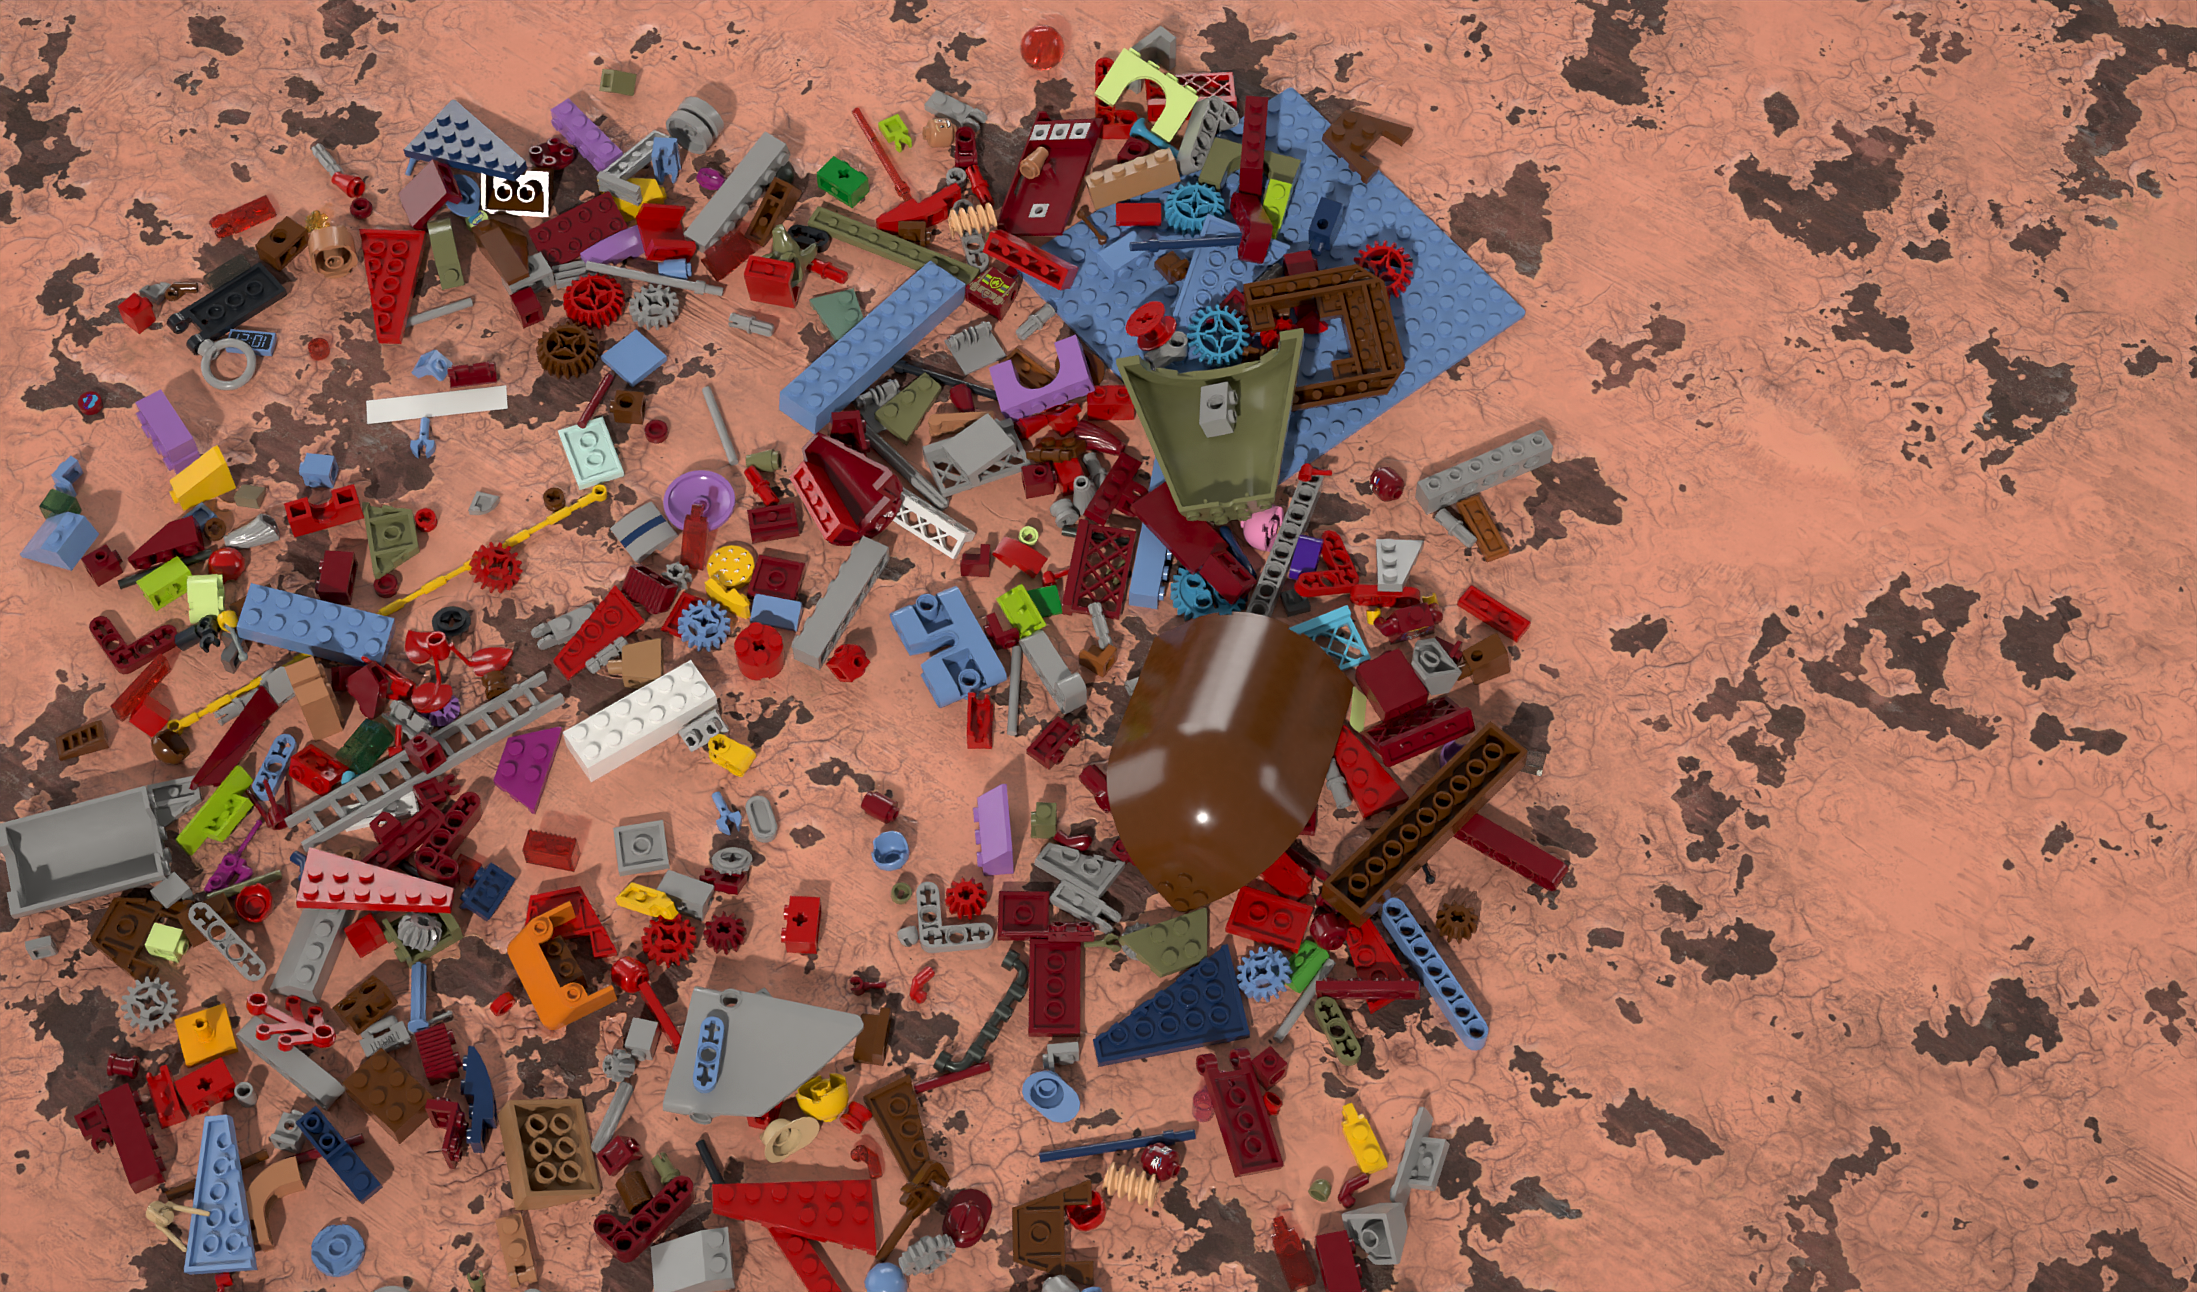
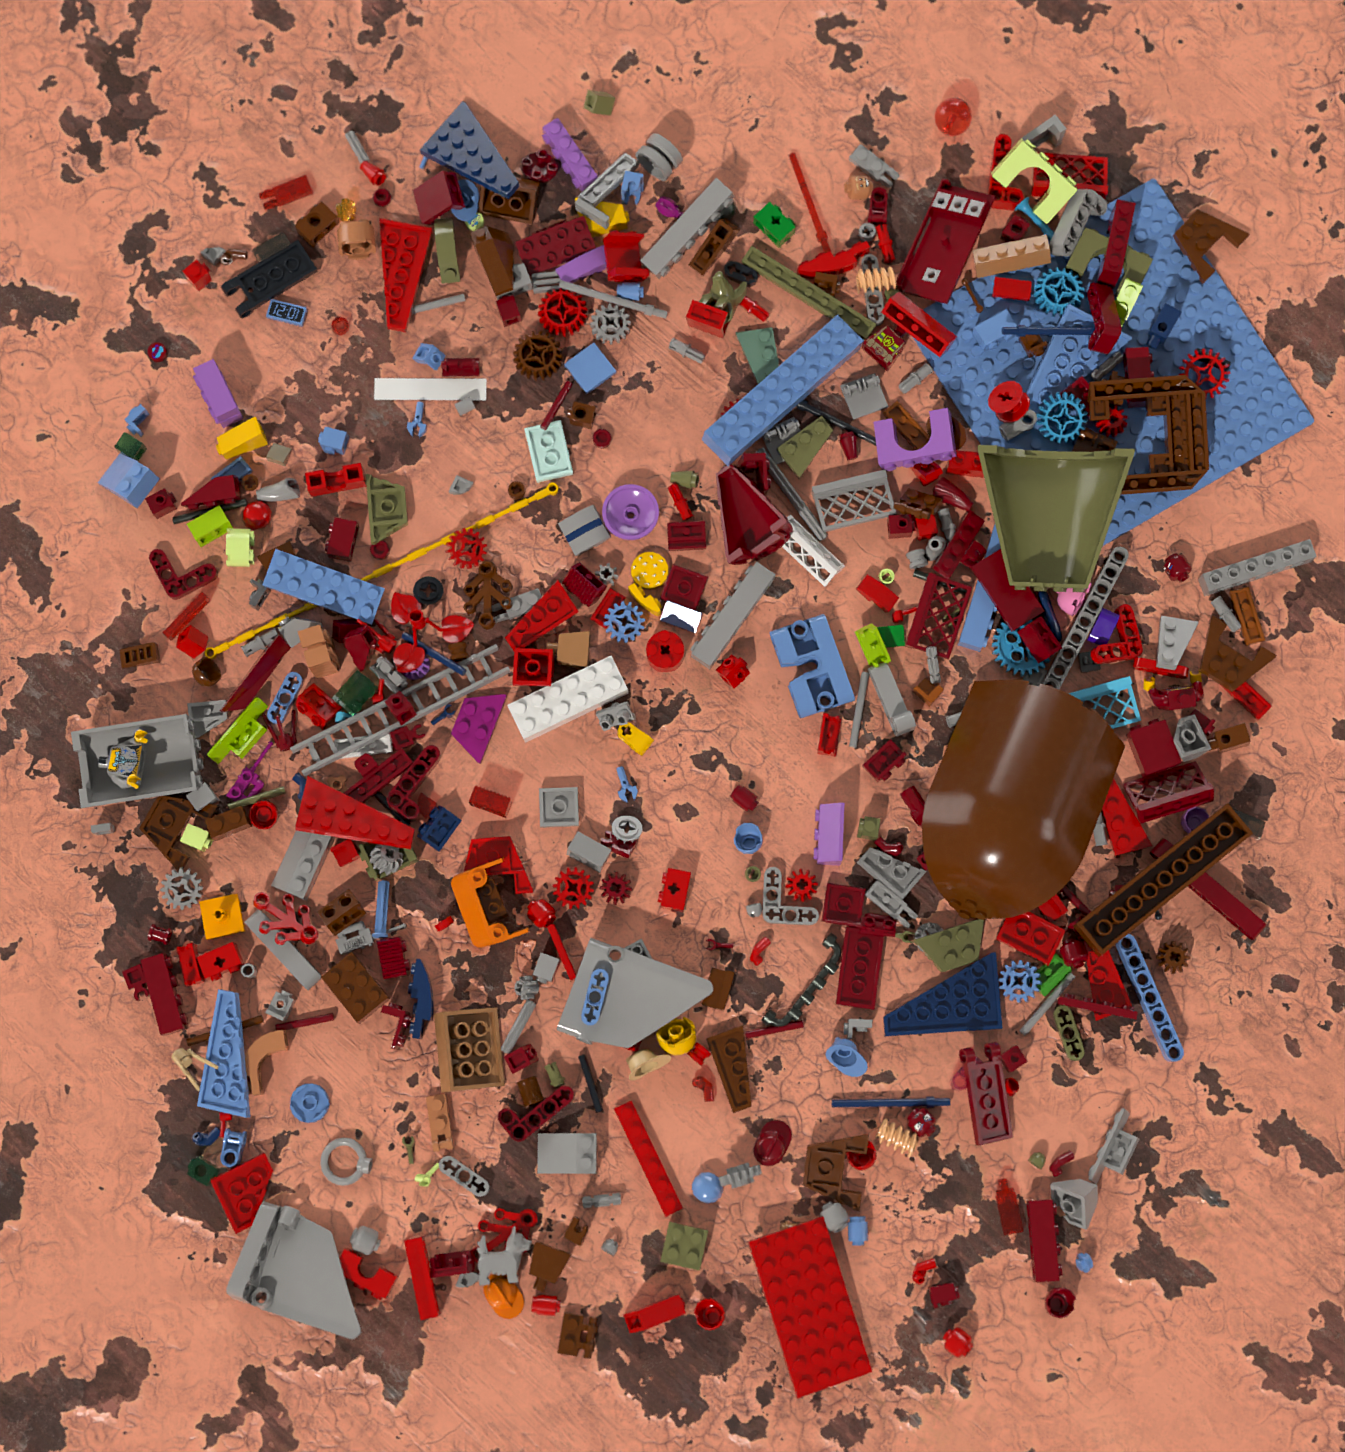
camera: 10 degrees right, 20 degrees up
black bar [175,615,221,653] -> none
light grey beam [188,902,266,982] -> none
light grey piece [198,338,256,391] -> none
hinge [217,610,248,662] -> none
dark blue slope [295,1106,383,1204] -> none
red bush [414,508,438,532] -> none
light grey axle [585,636,628,674] -> none
yellow hinge [615,882,679,920] -> none
clear red hinge [680,502,710,571] -> none
clear red brick [701,230,756,282] -> none
light grey bar [702,386,739,466] -> none
red wing [712,1179,877,1256] -> none
light grey tile [745,796,778,843] -> none
red panel [789,460,859,542] -> none
reddish brown piece [875,1160,950,1263] -> none
lime plate [878,114,912,153] -> none
nougat plate [928,411,994,439] -> none
light grey panel [942,413,1018,488] -> none
dark red panel [960,544,991,577] -> none
dark red bracket [983,612,1019,651] -> none
red cone [1013,413,1048,440] -> none
nougat cone [1020,147,1049,179] -> none
light grey brick [1199,382,1238,438] -> none
red tile [1296,311,1328,334] -> none
red hand [1298,463,1332,482] -> none
yellow hinge [1341,1103,1388,1175] -> none
yellowish green sticker [1350,687,1367,733] -> none
none -> torso [98,730,148,789]
none -> dark blue bar [401,632,467,676]
none -> dark blue hand [431,704,455,725]
none -> light grey hinge [454,397,475,416]
none -> reddish brown plant [464,561,513,630]
none -> red slope [512,648,555,686]
none -> reddish brown wing [1199,616,1277,692]

